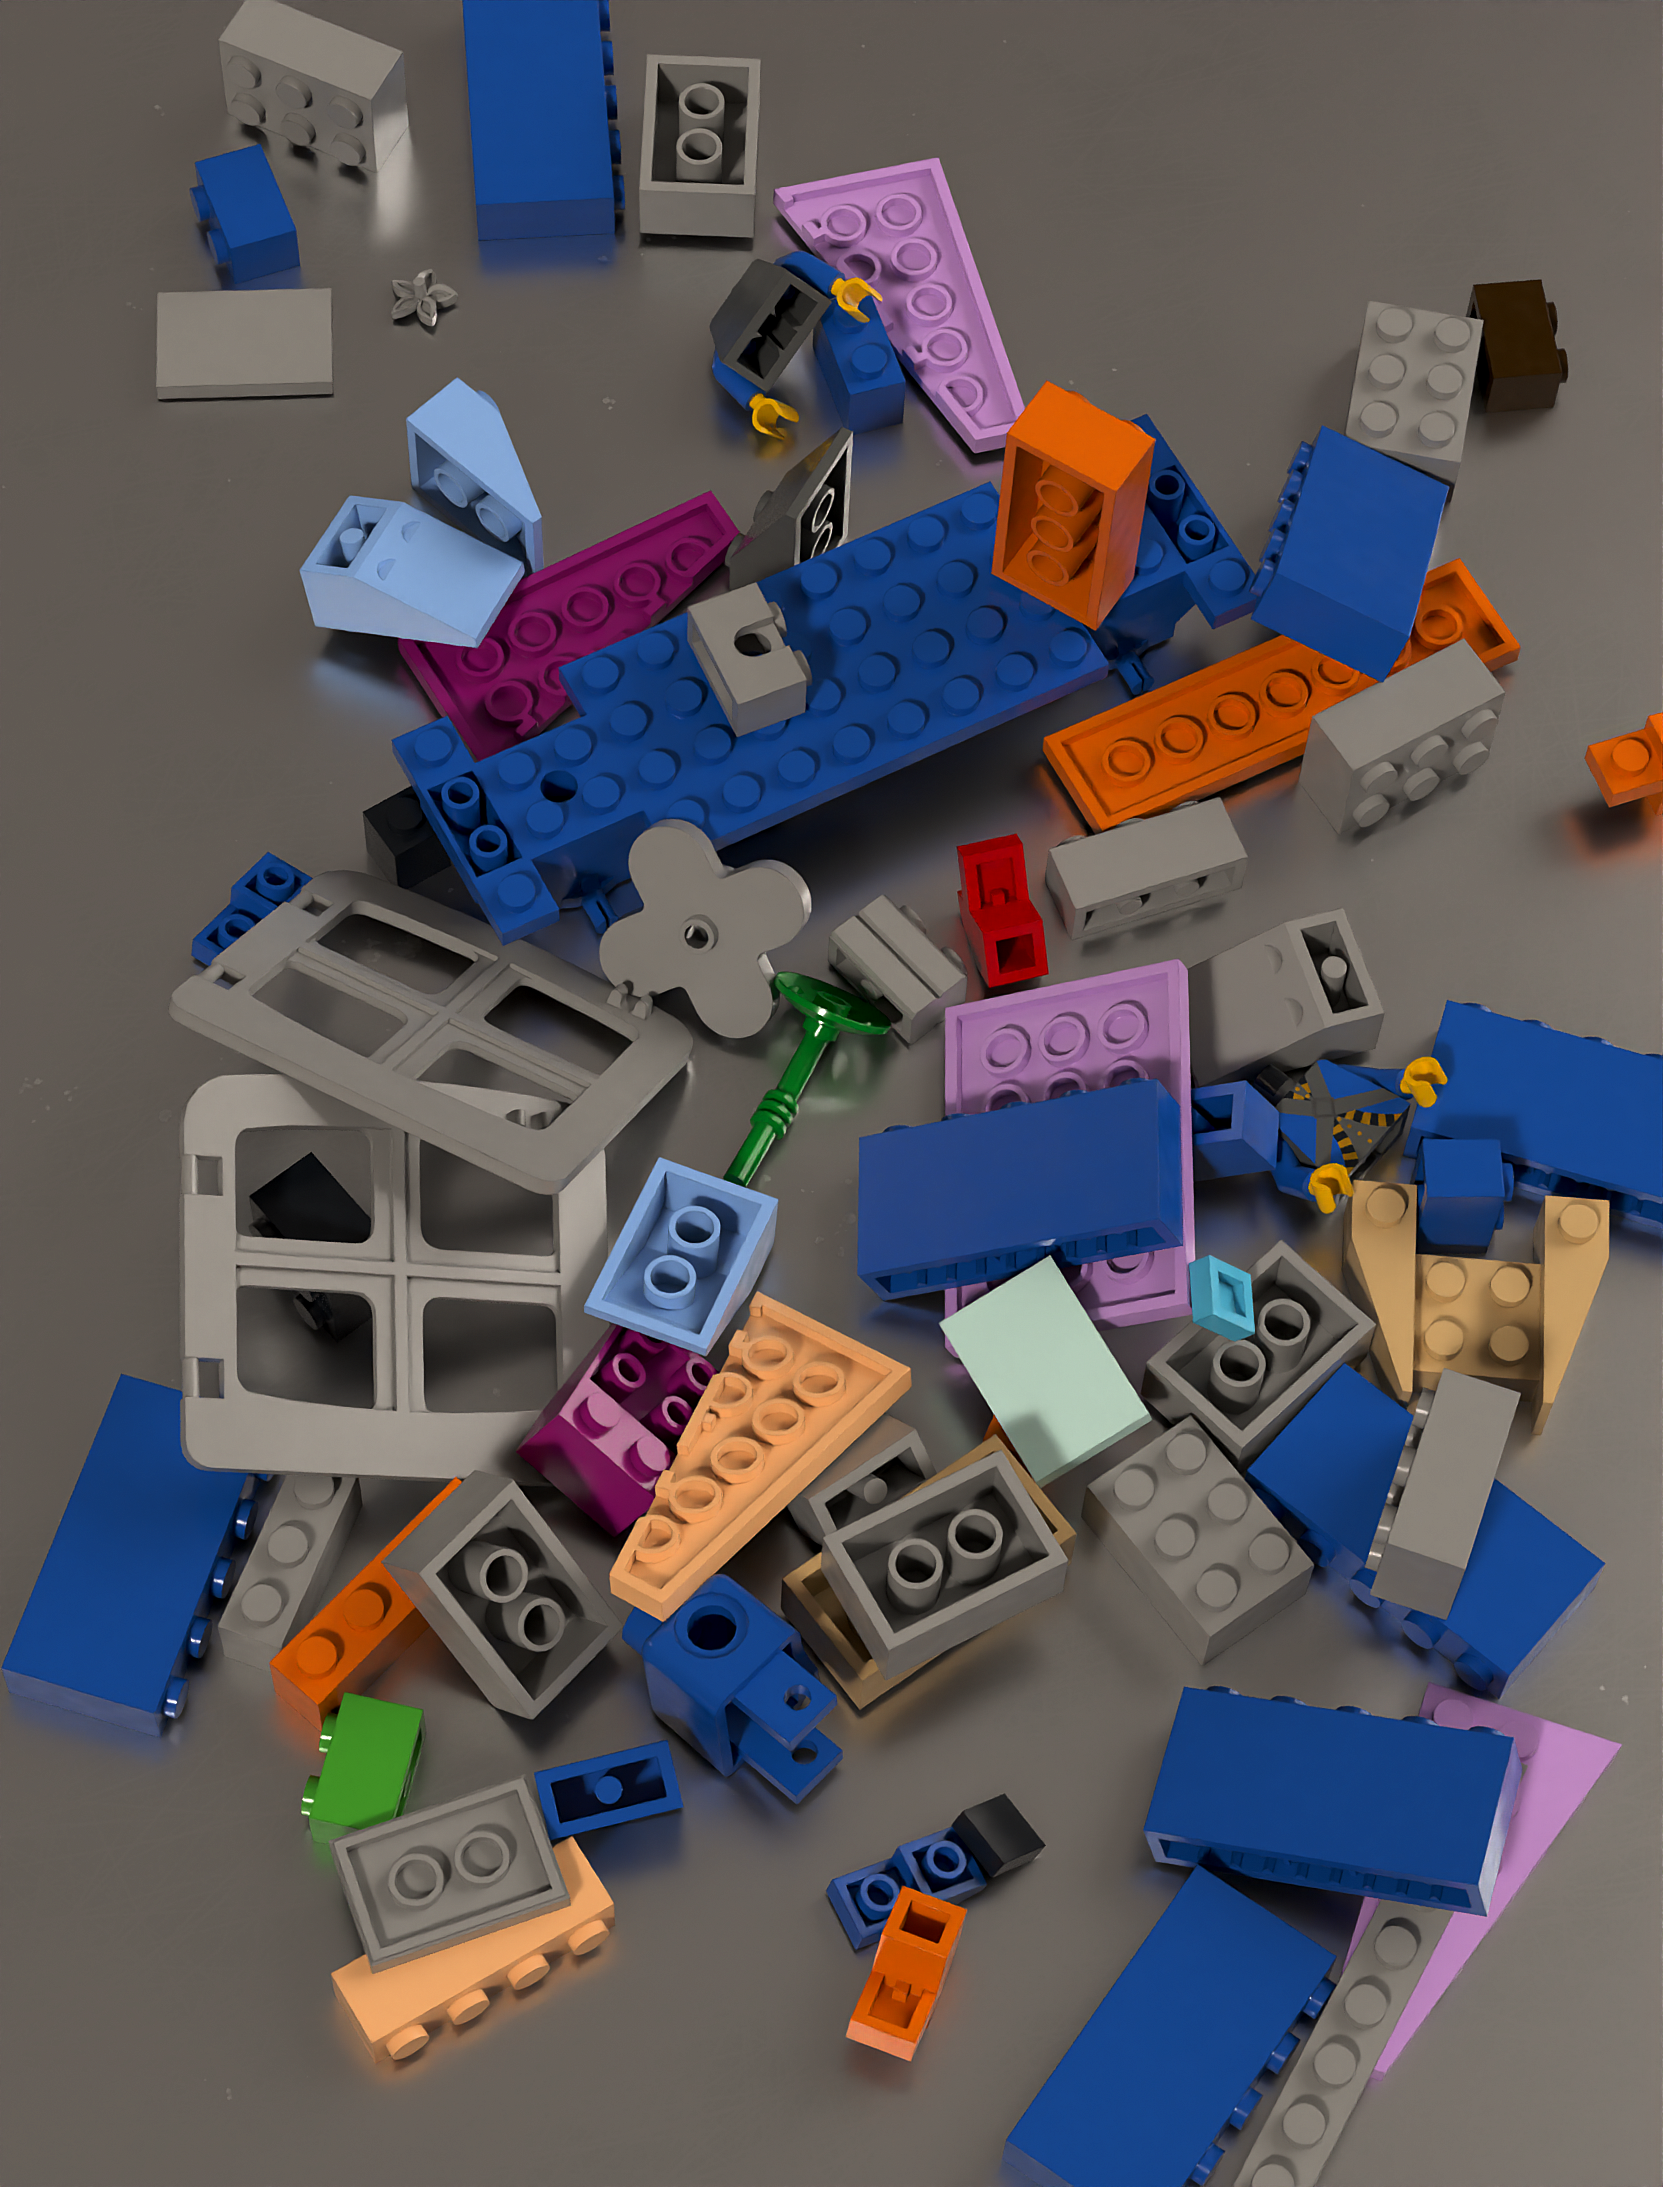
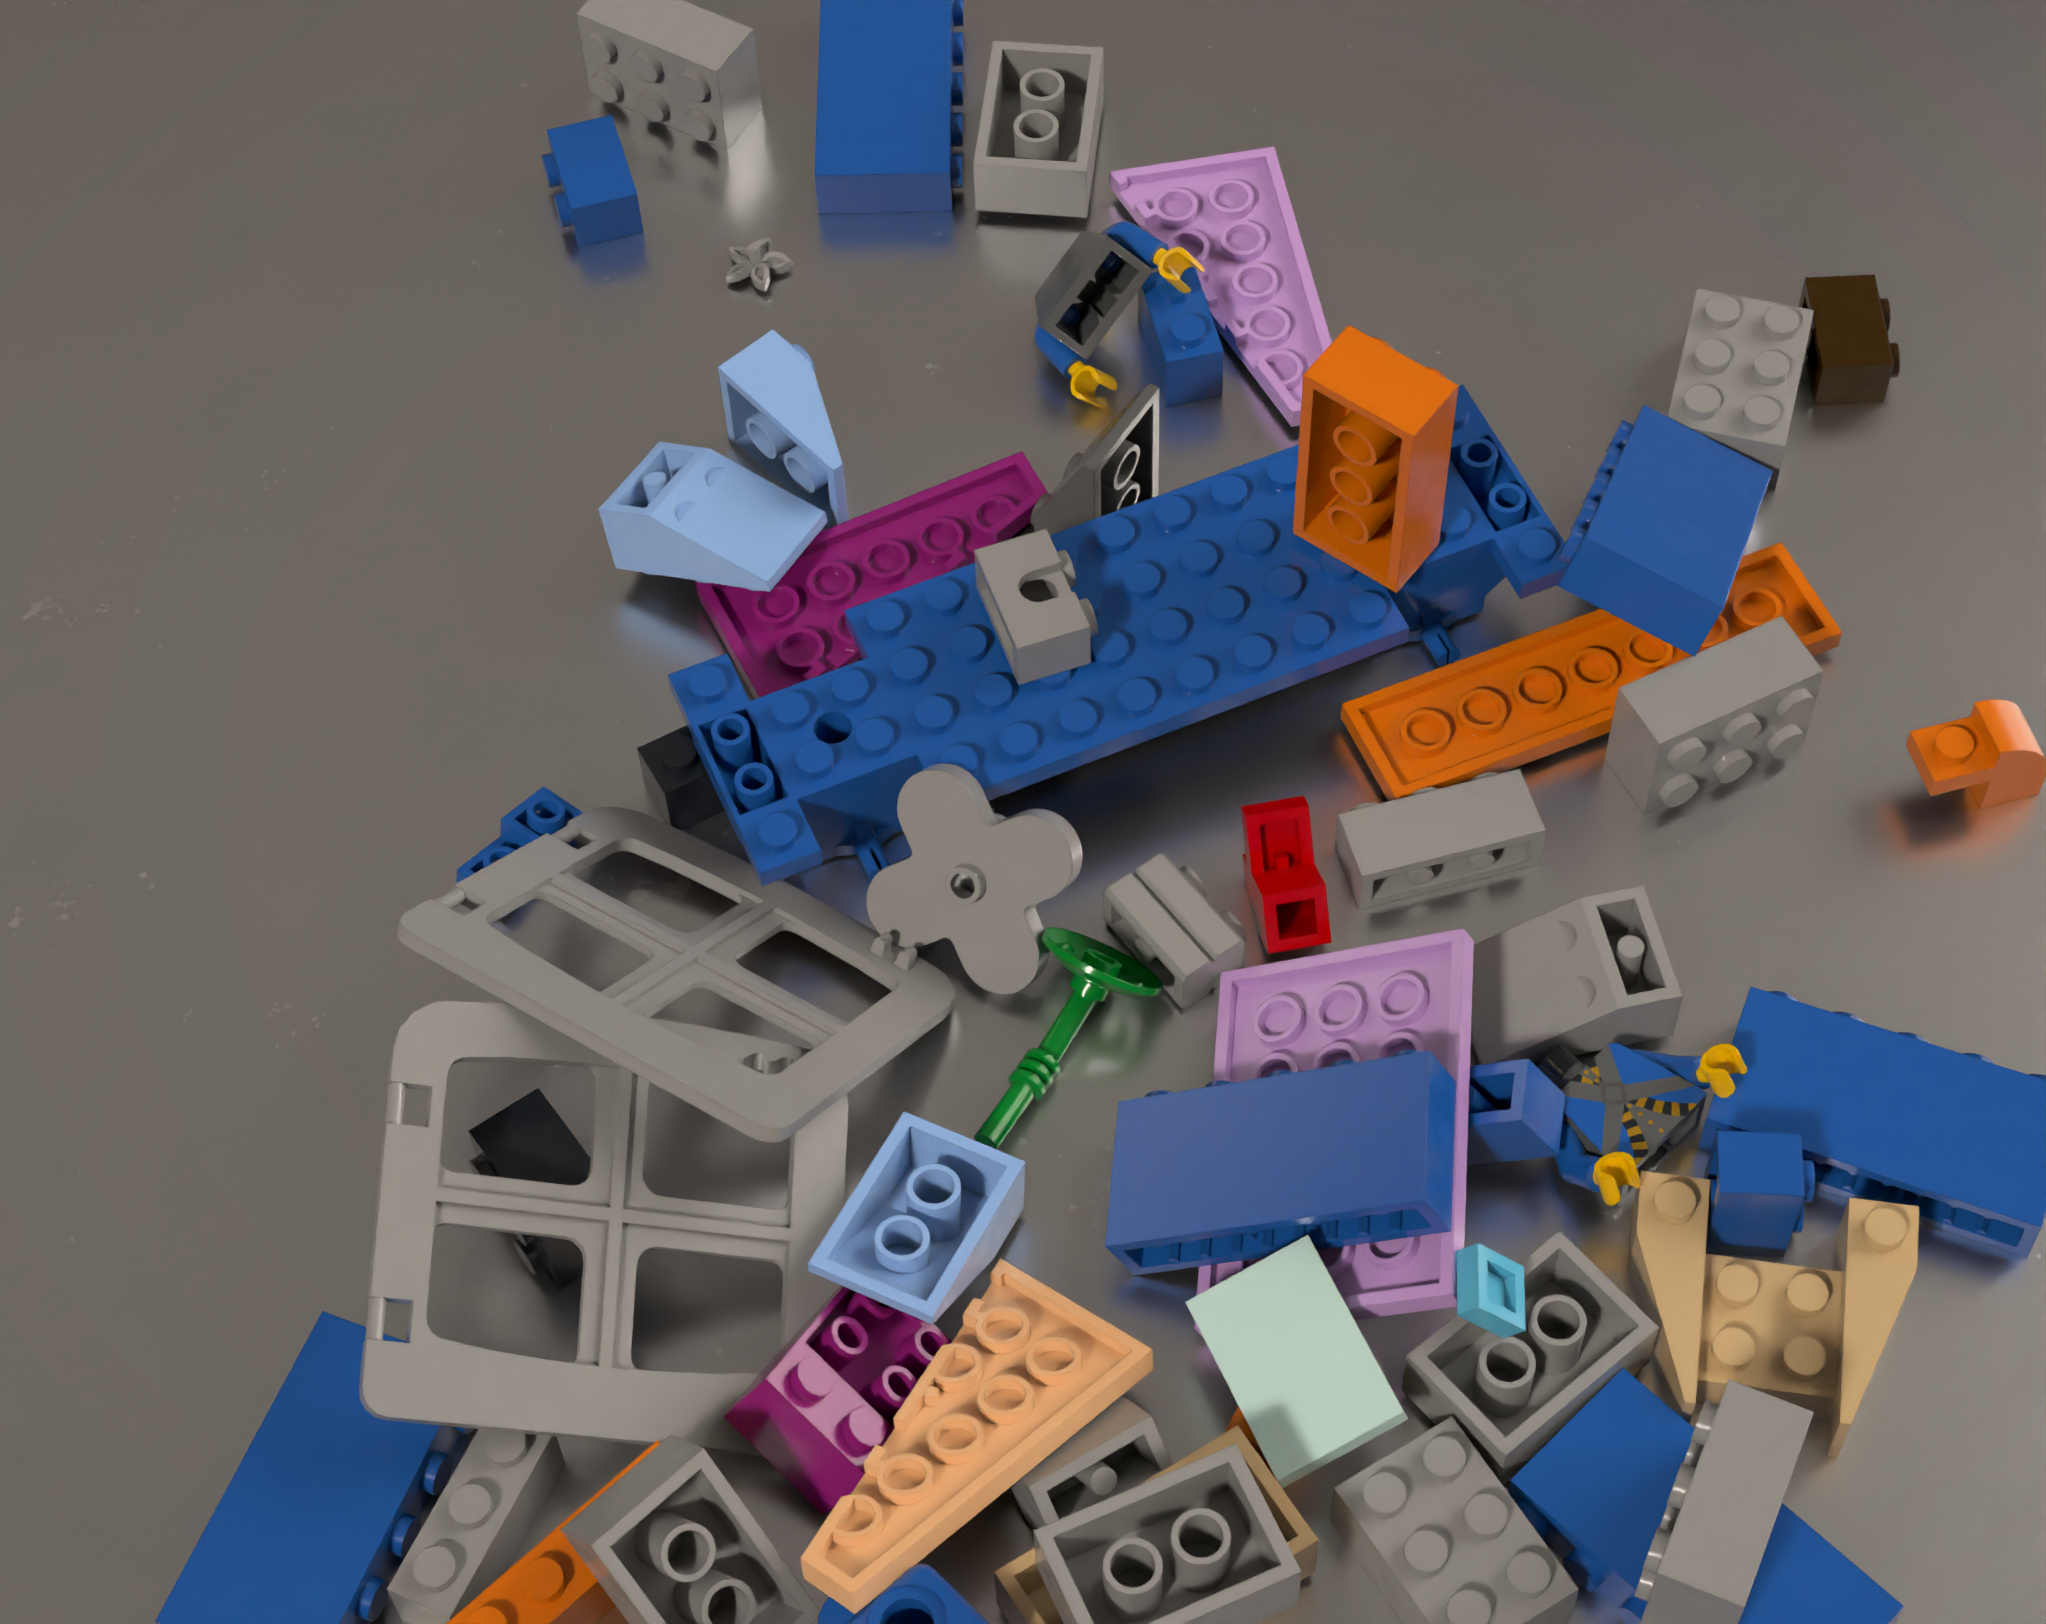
camera: 10 degrees right, 5 degrees down
light grey tile [156,288,333,399] -> none

